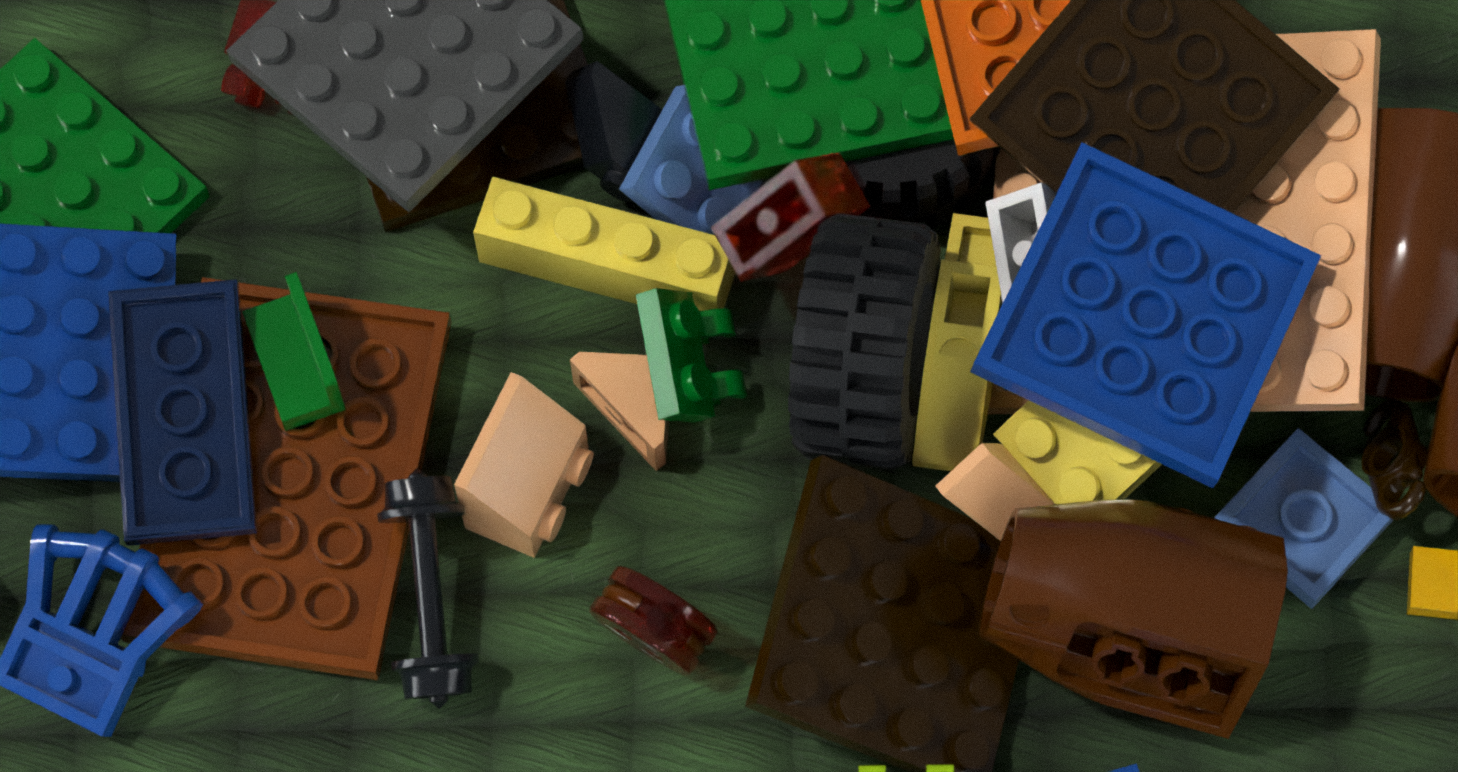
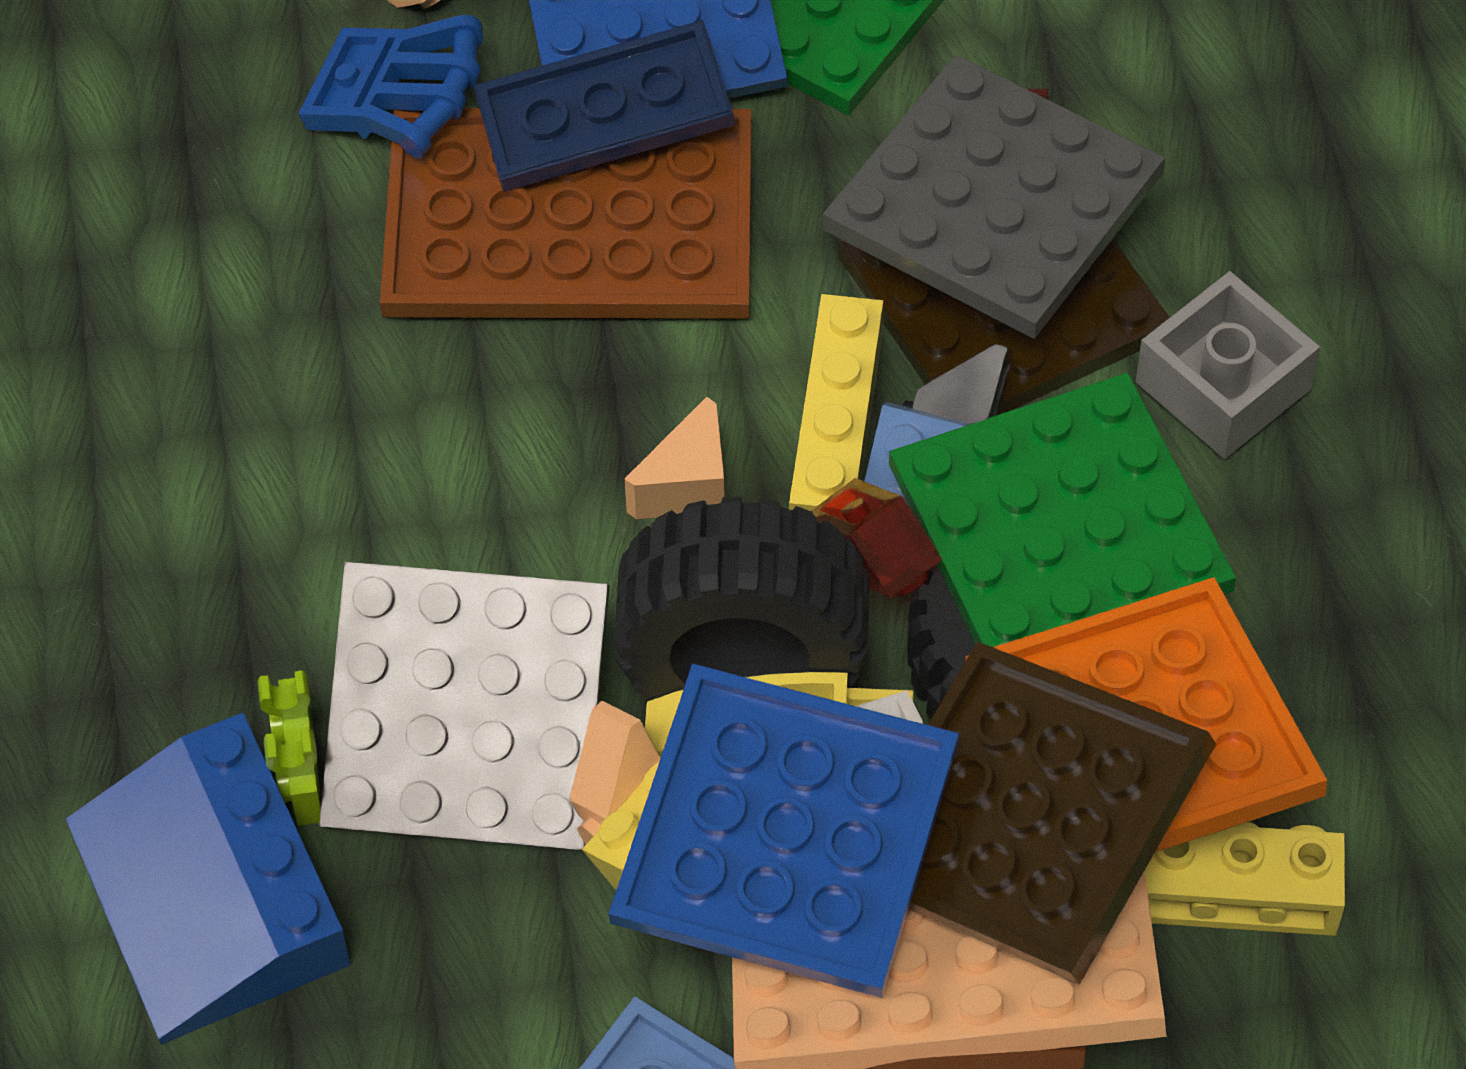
camera: 80 degrees right, 10 degrees down
green panel [242,272,346,431] -> none
black piece [377,468,479,709] -> none
light nougat slope [454,372,594,558] -> none
clear red head [589,566,718,675] -> none
green plate [636,288,748,423] -> none
reddish brown animal [980,500,1288,739] -> none

